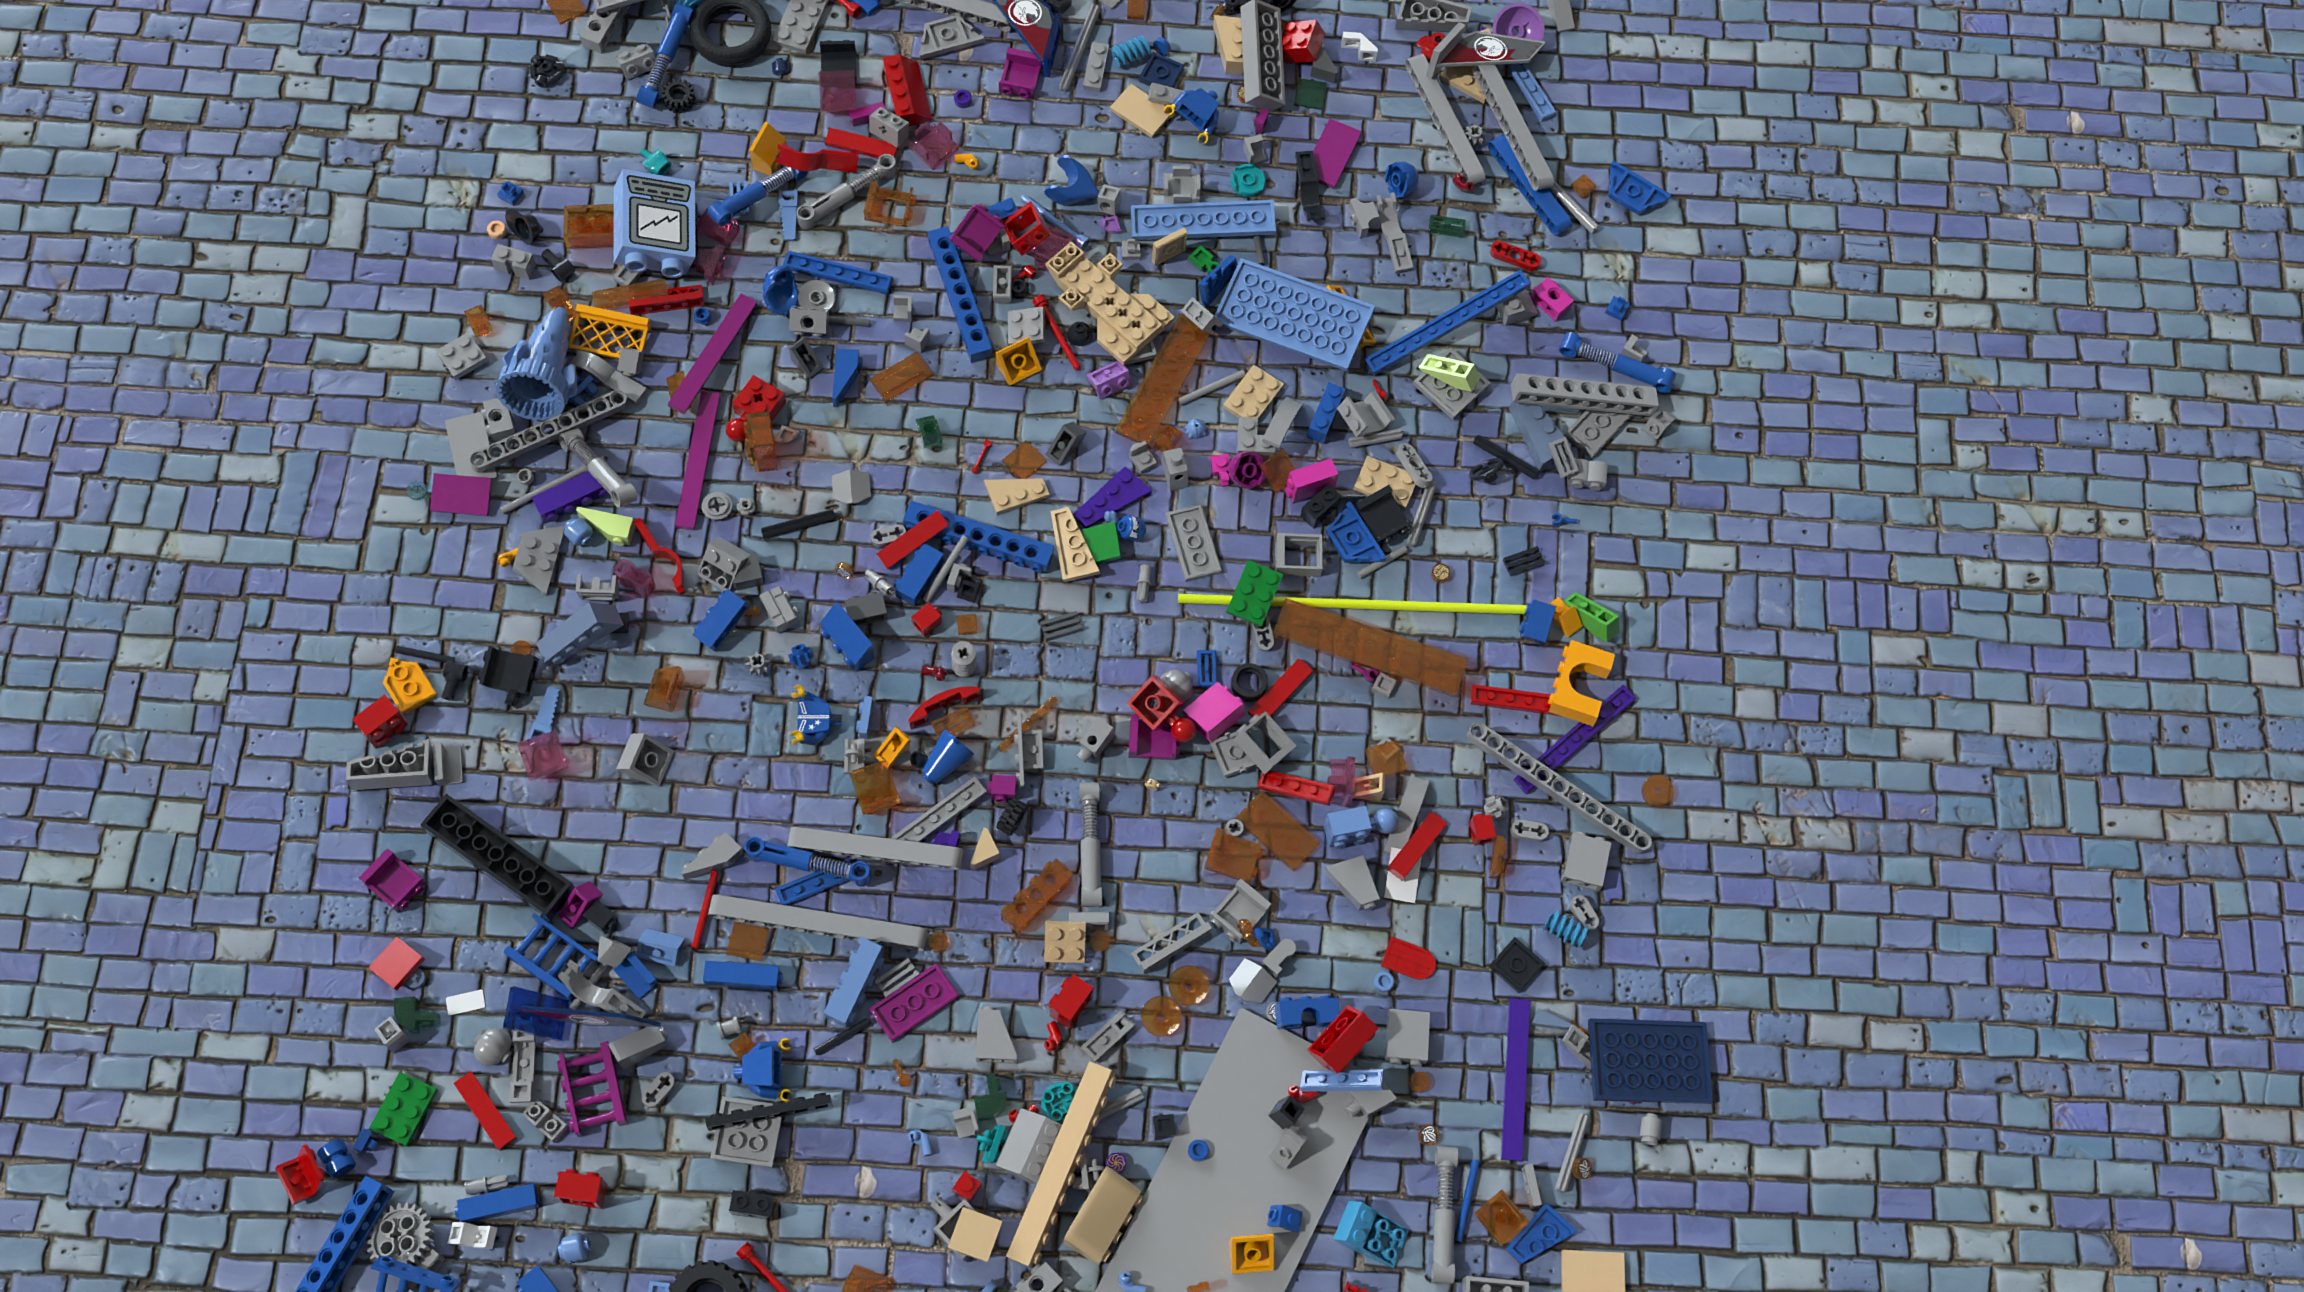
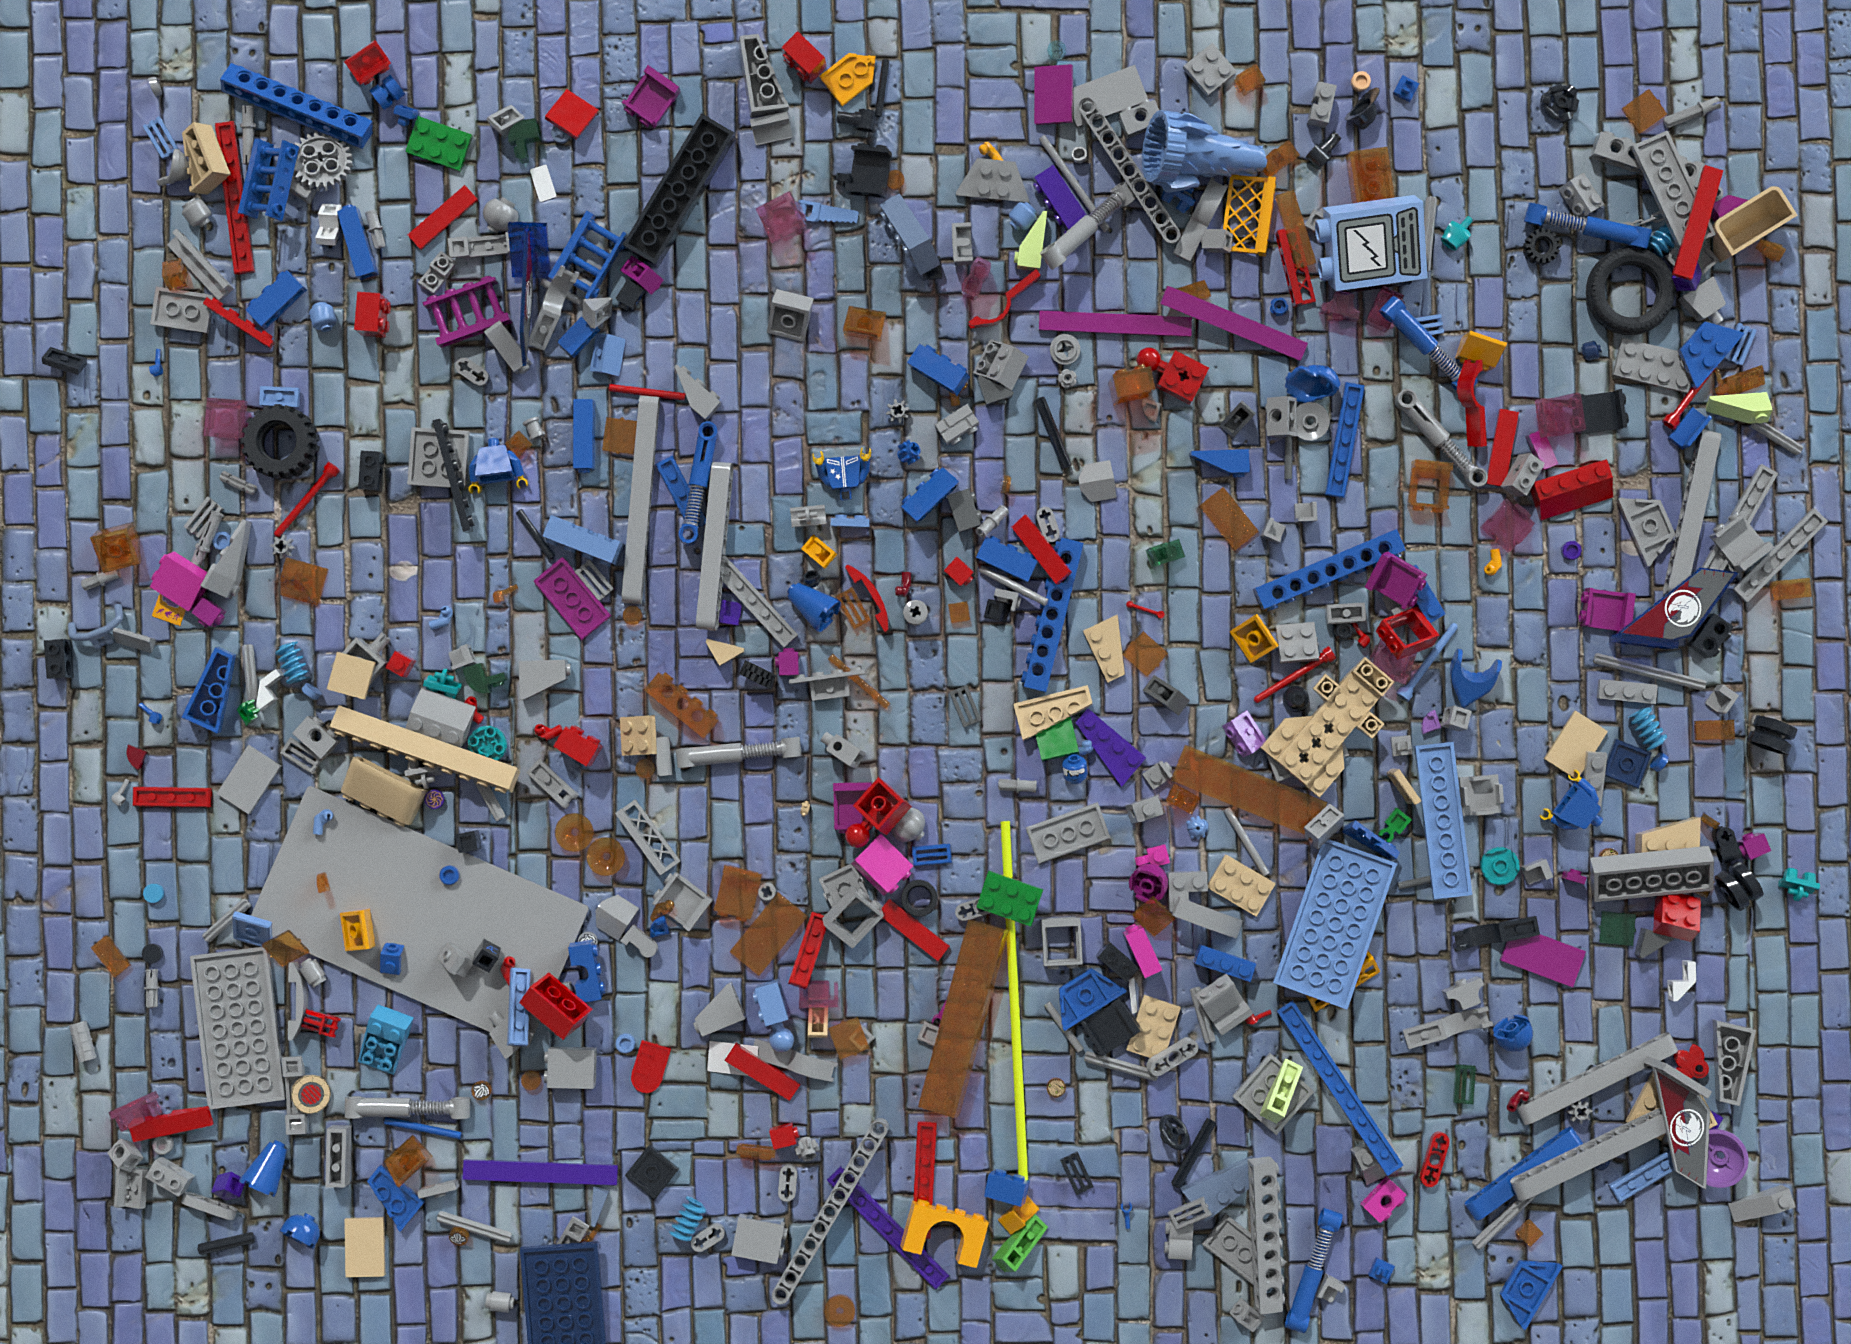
camera: 90 degrees right, 20 degrees up
medium blue piece [779,189,798,241] -> none
clear orange bracket [850,760,901,815] -> none

